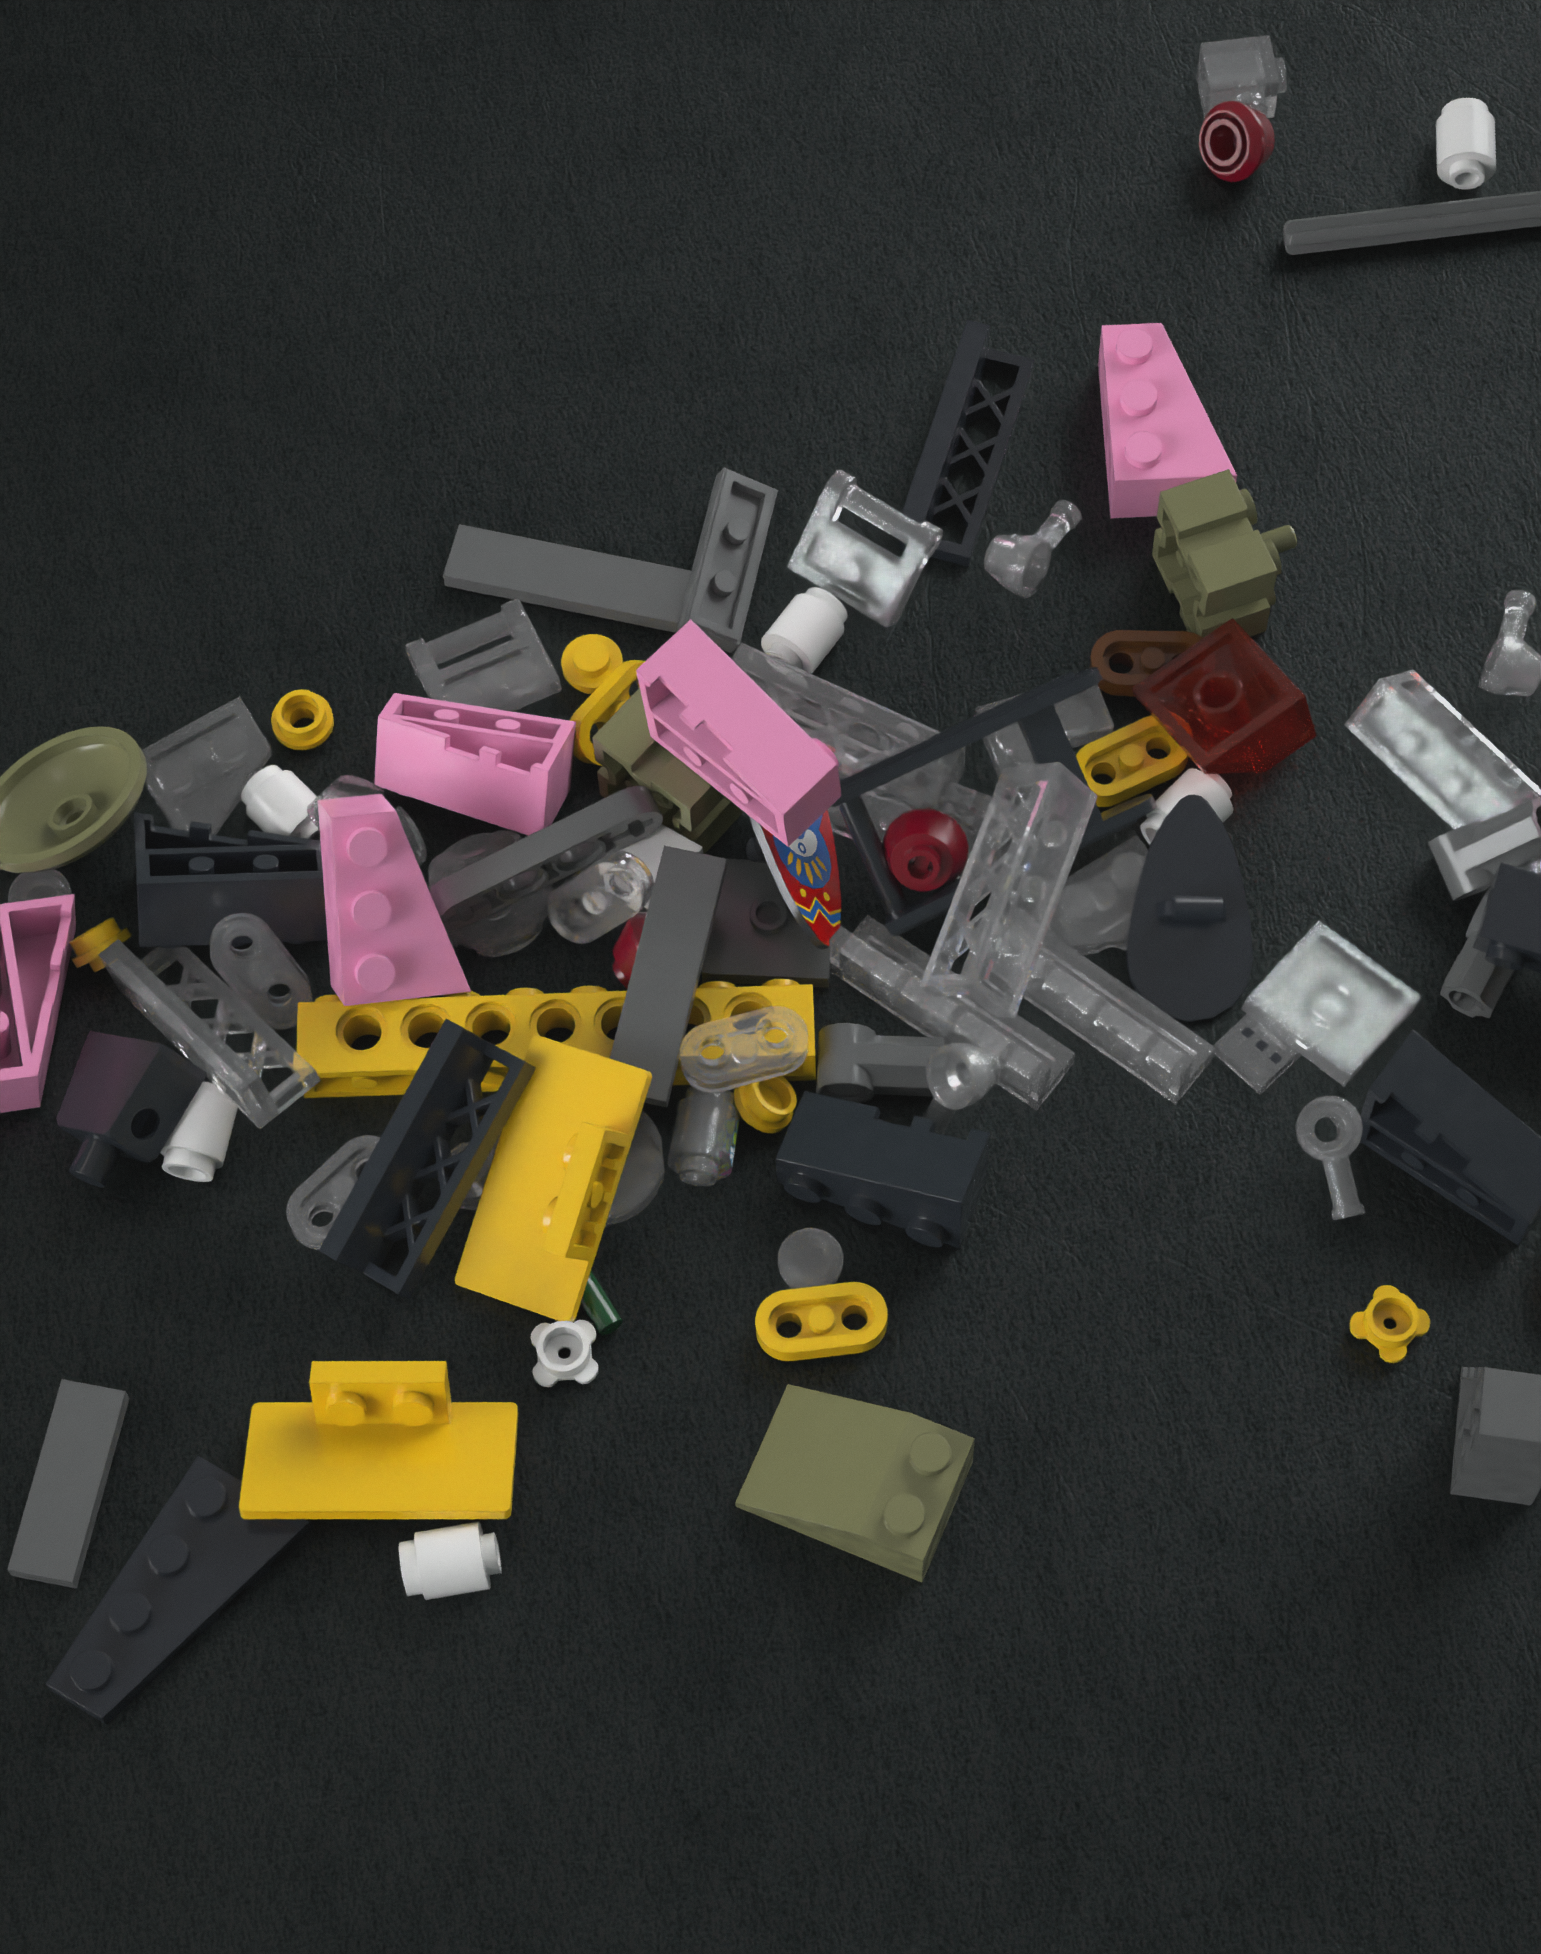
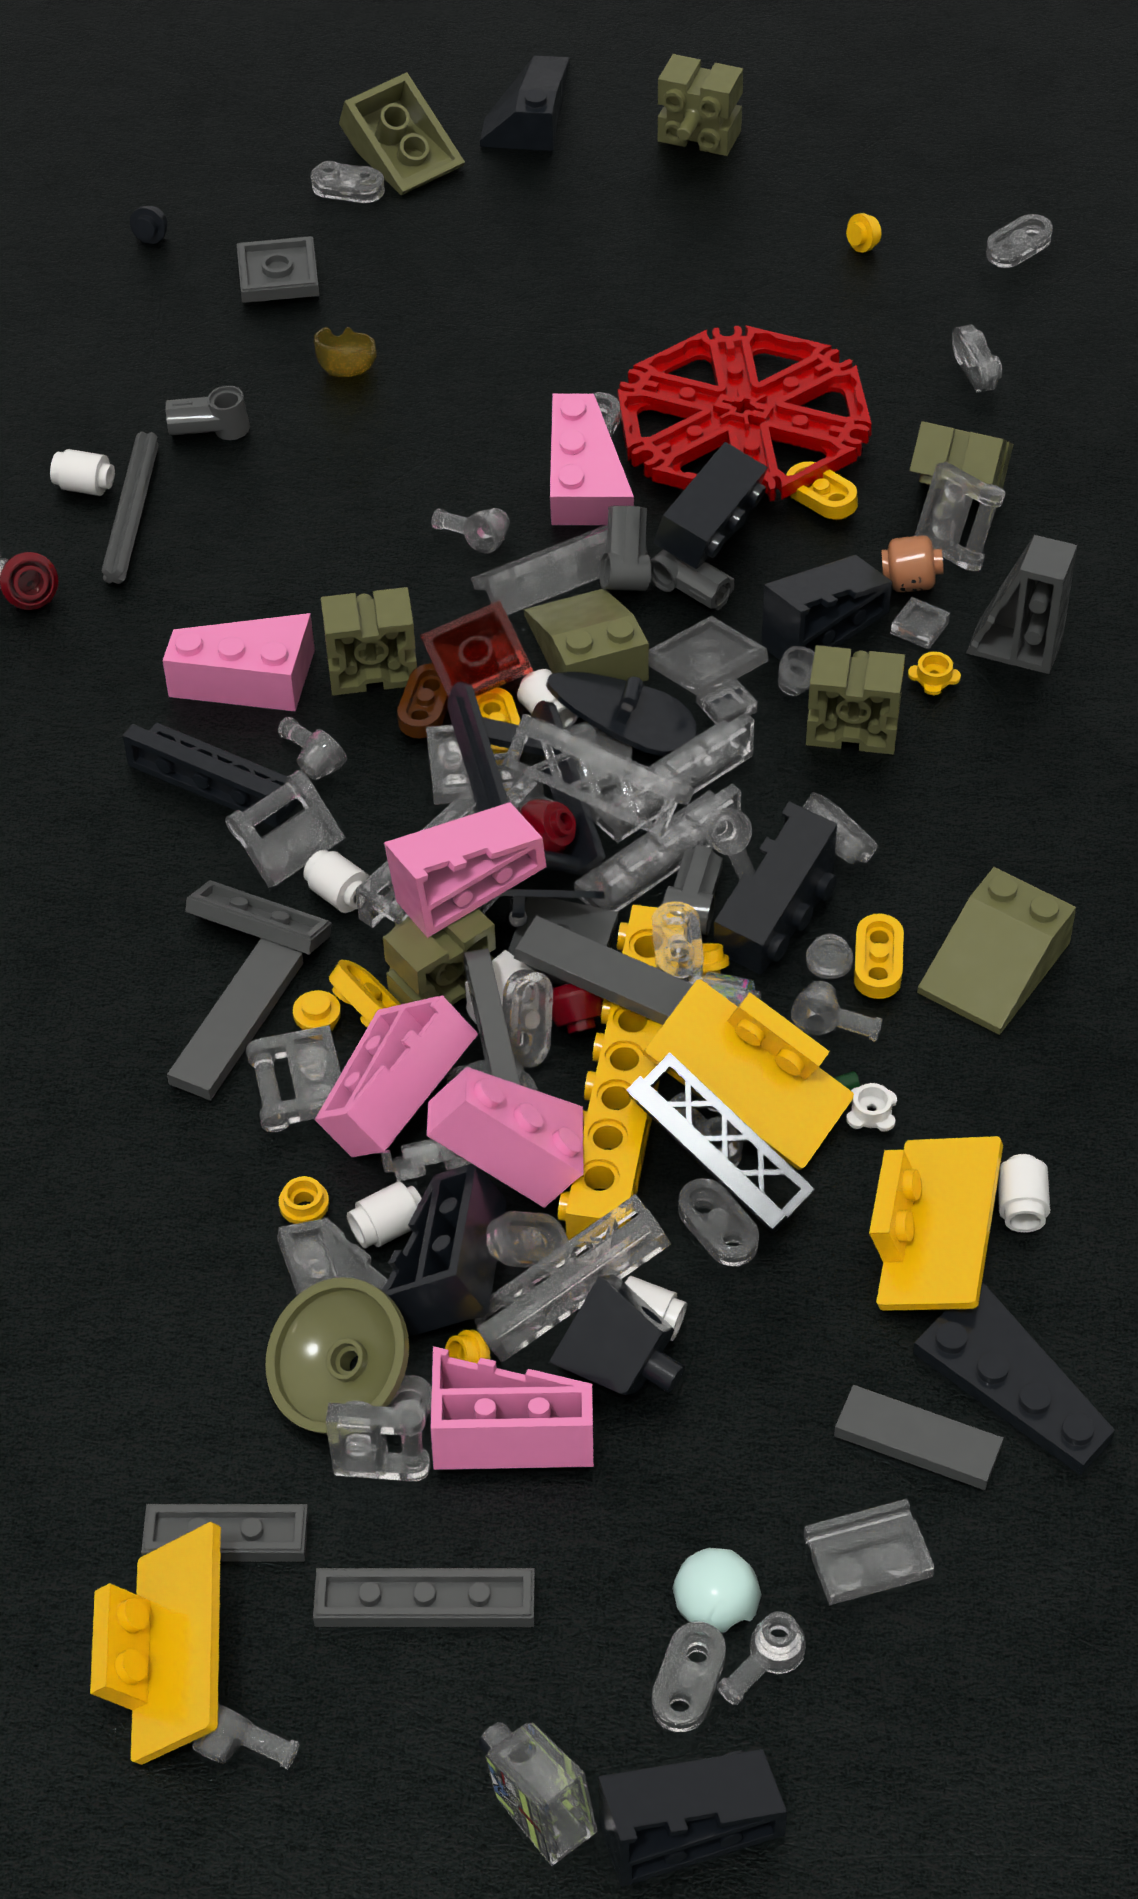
camera: 80 degrees left, 15 degrees down
none -> olive slope [524,589,649,681]
none -> clear bar [791,981,883,1041]
none -> clear plate [802,792,878,864]
none -> olive brick [806,645,905,755]
none -> clear tile [891,597,950,649]

